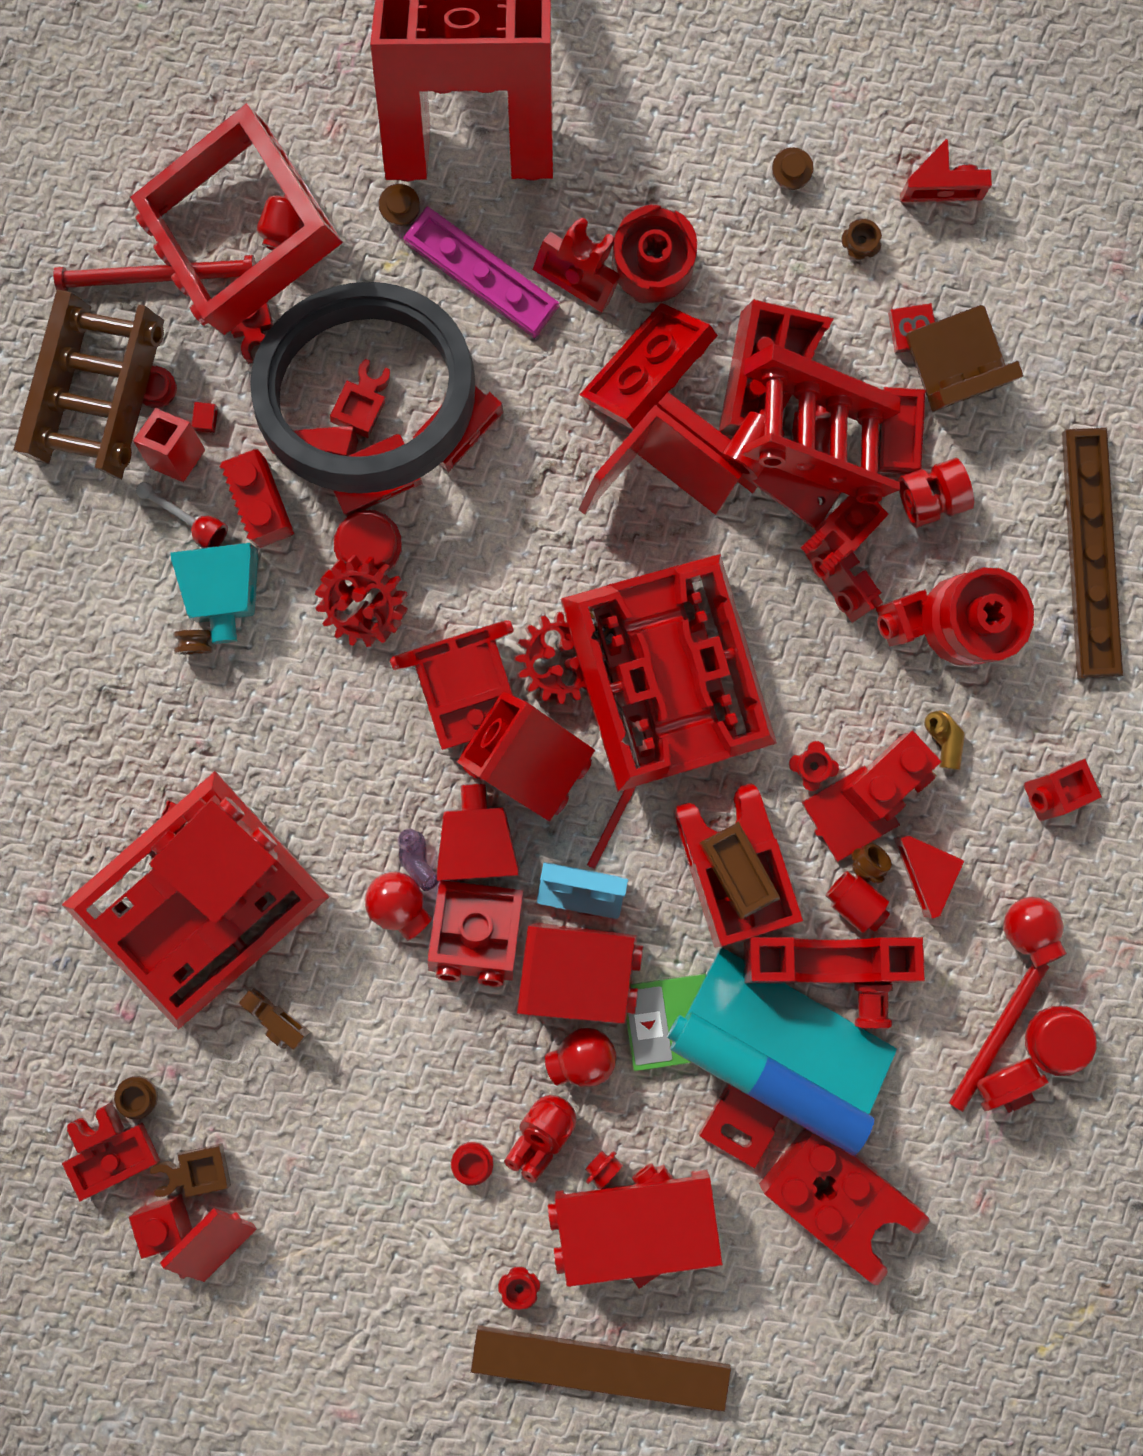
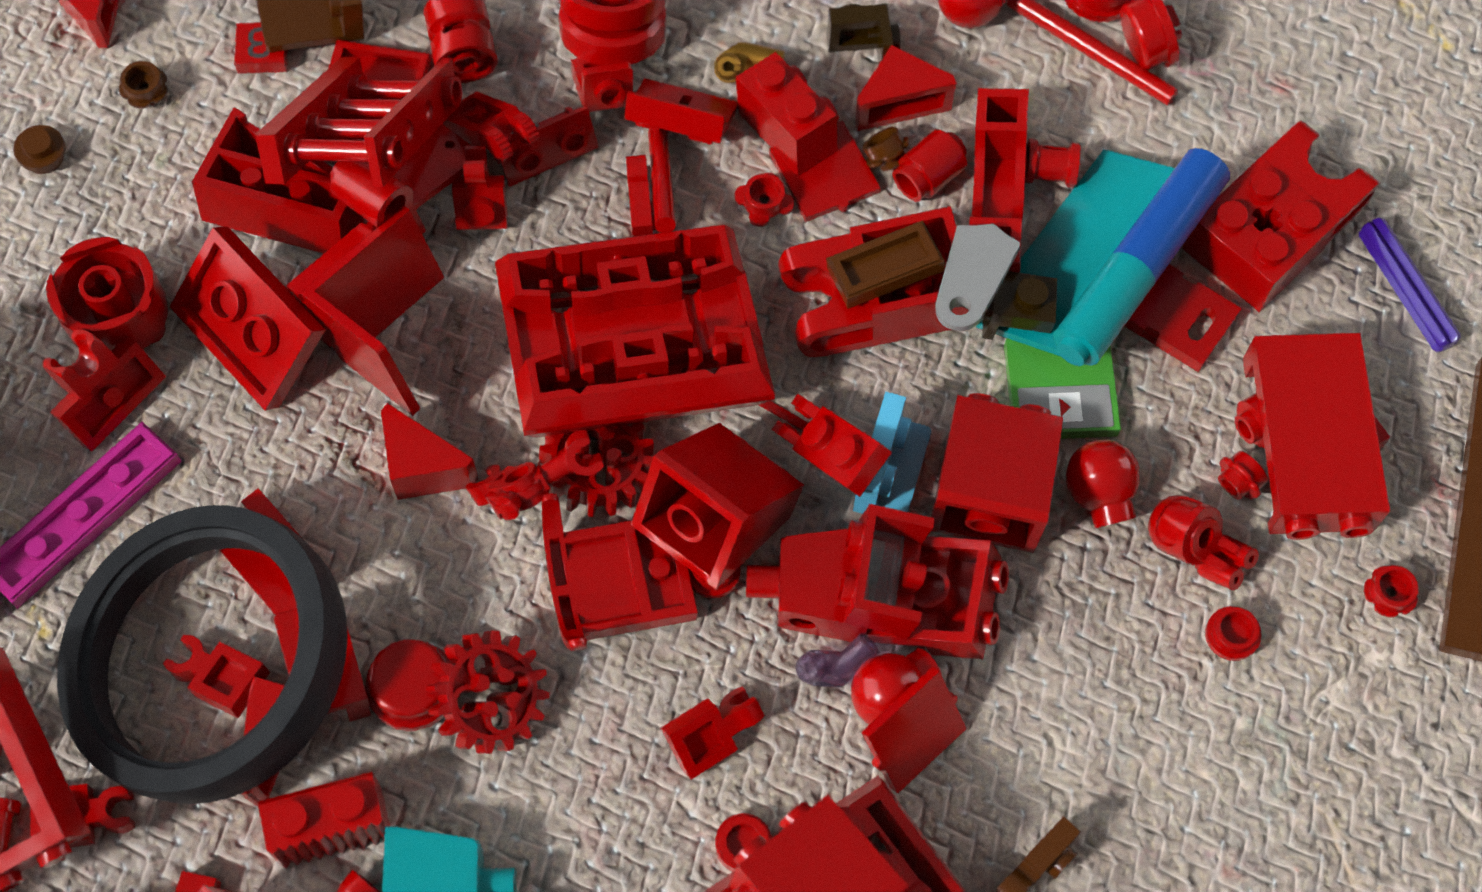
camera: 90 degrees left, 20 degrees down
none -> red slope [381,403,479,500]
none -> red plate [452,145,508,230]
none -> red piece [465,430,604,520]
none -> red piece [624,78,738,145]
none -> red plate [626,155,657,237]
none -> red bar [648,129,676,233]
none -> red plate [661,686,765,780]
none -> red tile [715,813,772,872]
none -> red hinge [771,393,892,497]
none -> dark brown bracket [826,4,900,63]
none -> red window [836,504,935,642]
none -> red piece [861,666,967,794]
none -> light grey piece [936,223,1020,331]
none -> dark brown bracket [982,271,1057,340]
none -> dark purple axle [1359,217,1461,353]

